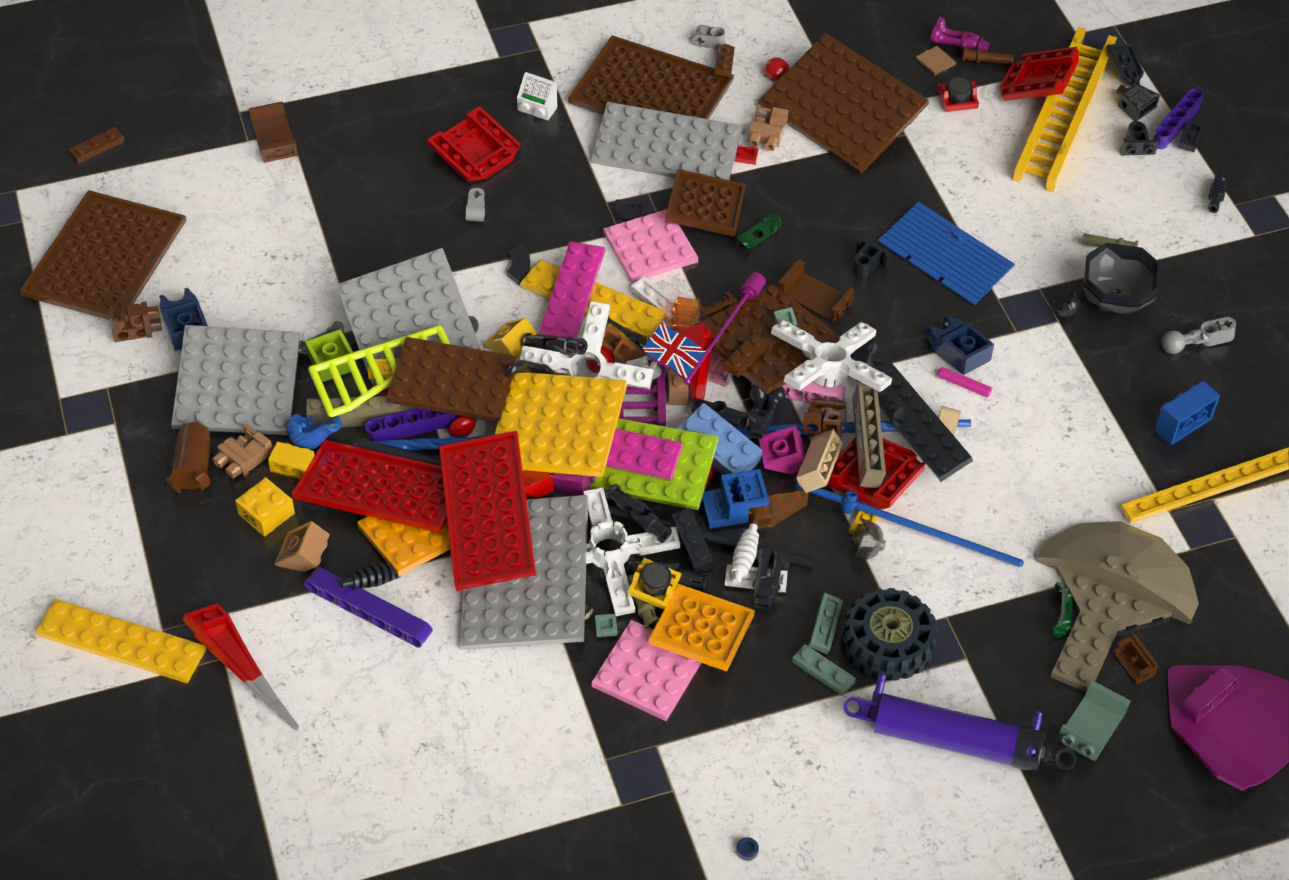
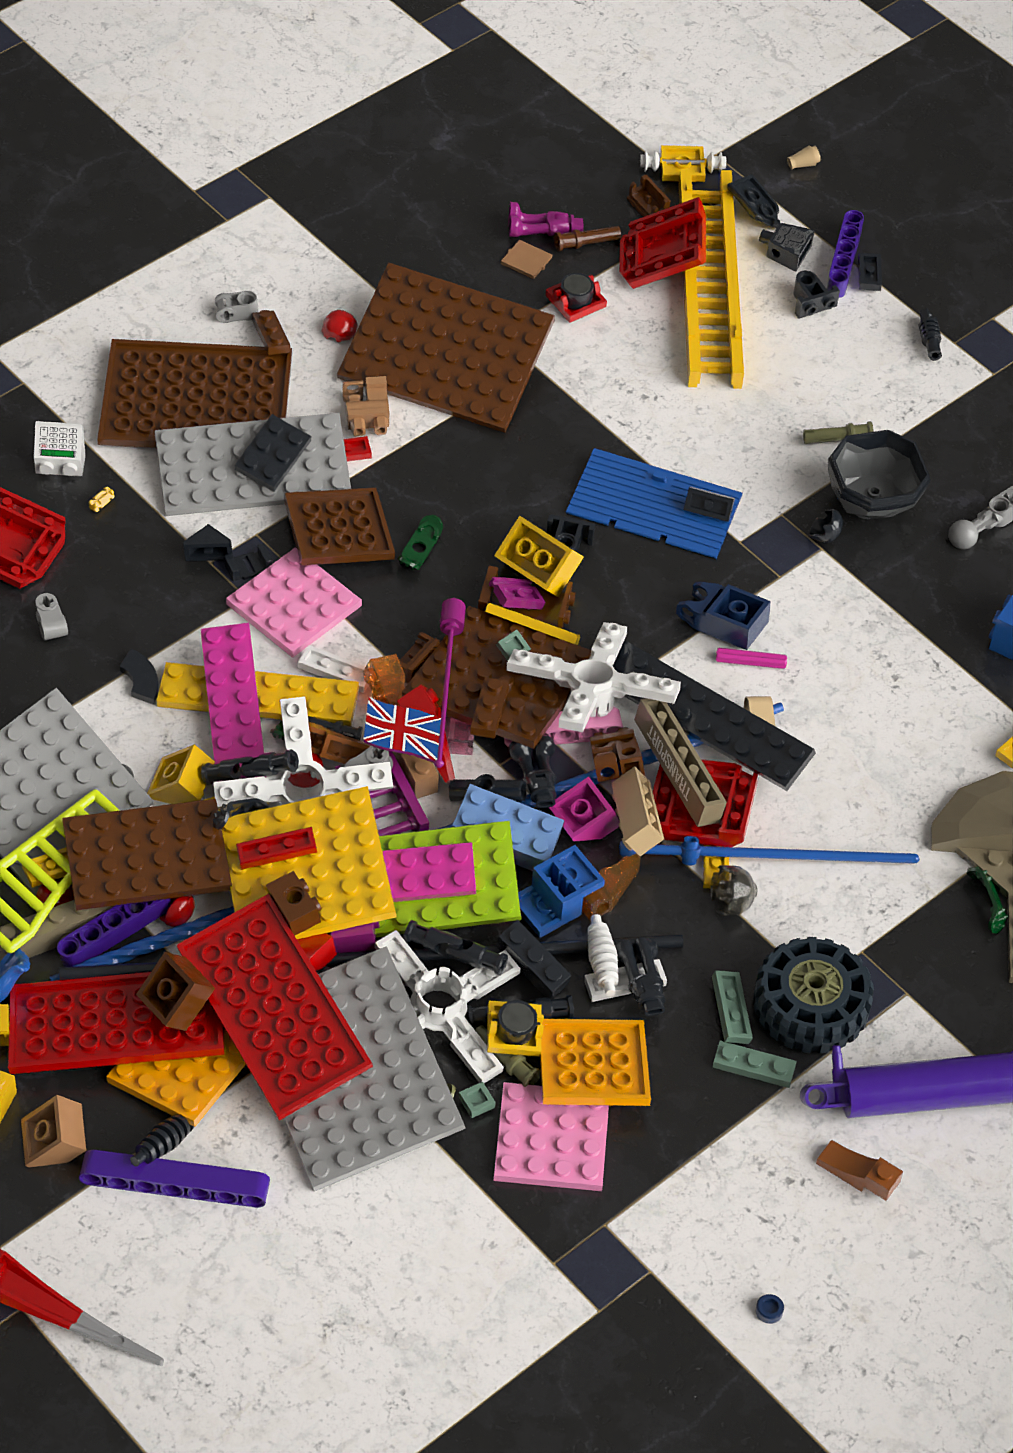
camera: 25 degrees left, 0 degrees up
none -> yellow piece [88,487,115,512]
none -> reddish brown brick [136,952,215,1031]
none -> black slope [183,524,233,561]
none -> black plate [235,414,312,492]
none -> red tile [236,827,317,870]
none -> reddish brown brick [266,871,322,936]
none -> yellow tile [485,603,581,645]
none -> magenta plate [489,577,546,610]
none -> yellow brick [494,516,584,597]
none -> reddish brown hinge [627,175,671,217]
none -> yellow plate [640,145,726,182]
none -> black plate [683,486,735,522]
none -> tan cone [787,145,820,169]
none -> dark orange slope [816,1140,903,1201]

